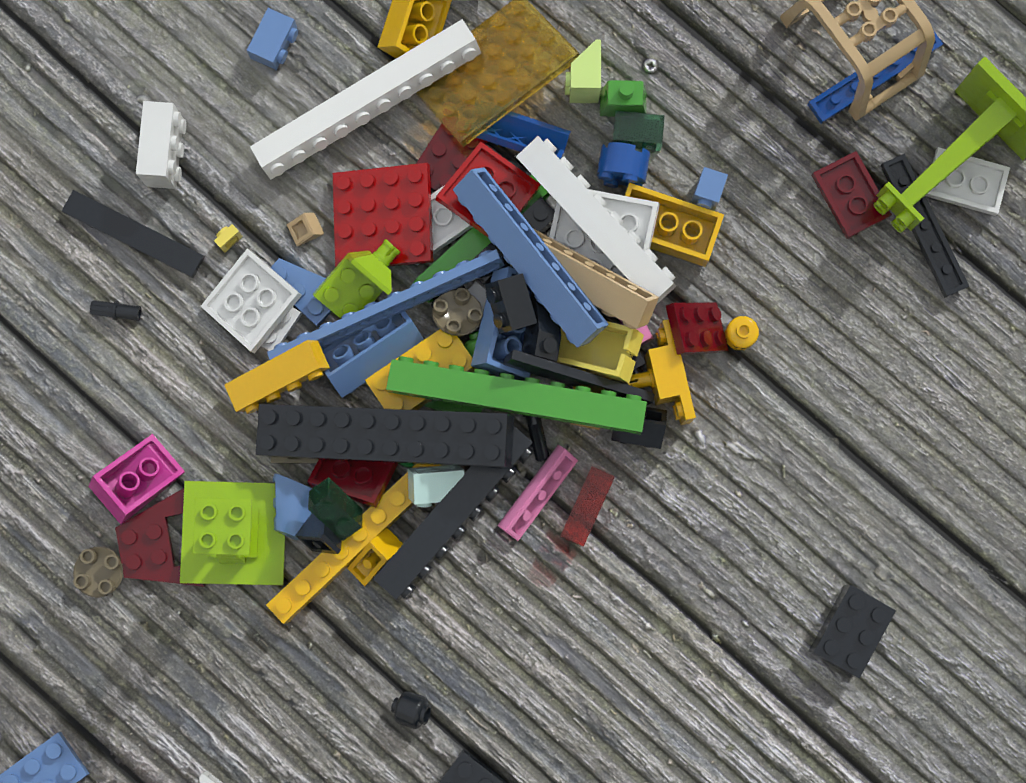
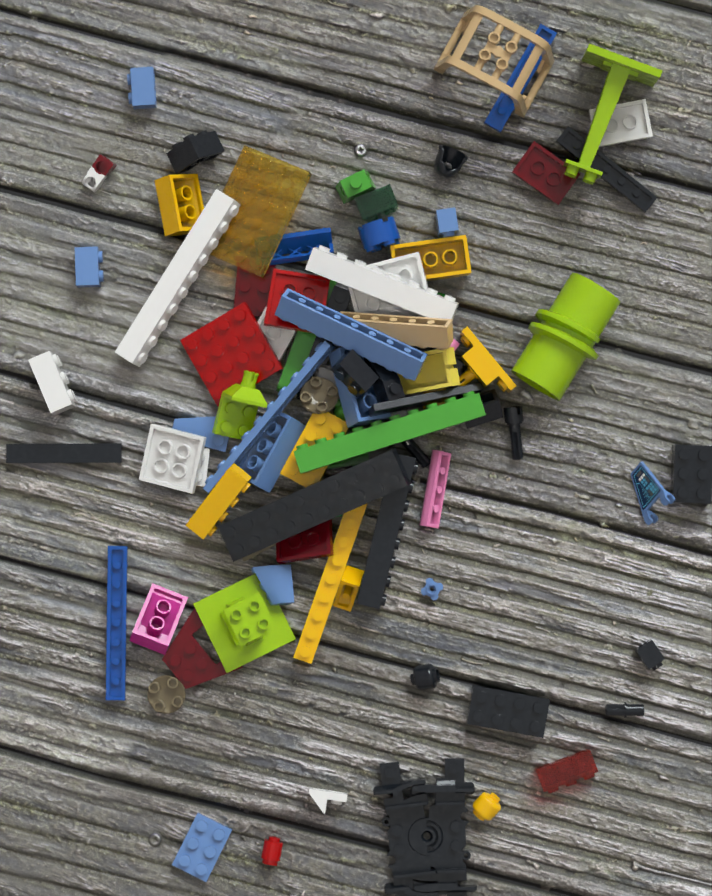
camera: 30 degrees left, 5 degrees up
black axle [90,300,142,321] -> none
light yellow plate [214,224,243,253] -> none
tan slope [287,213,324,246] -> none
black slope [295,511,342,554] -> none
clear green brick [308,477,363,541] -> none
light aqua slope [408,465,464,507] -> none
clear red brick [560,466,615,548] -> none
yellowish green slope [565,40,601,103] -> none
dark red plate [666,302,728,355] -> none
yellow head [725,316,759,350] -> none
none -> blue plate [106,546,128,700]
none -> medium blue plate [421,578,443,600]
none -> black hair [434,144,468,178]
none -> black piece [503,406,524,460]
none -> lime piece [511,272,620,401]
none -> flag [630,461,675,525]

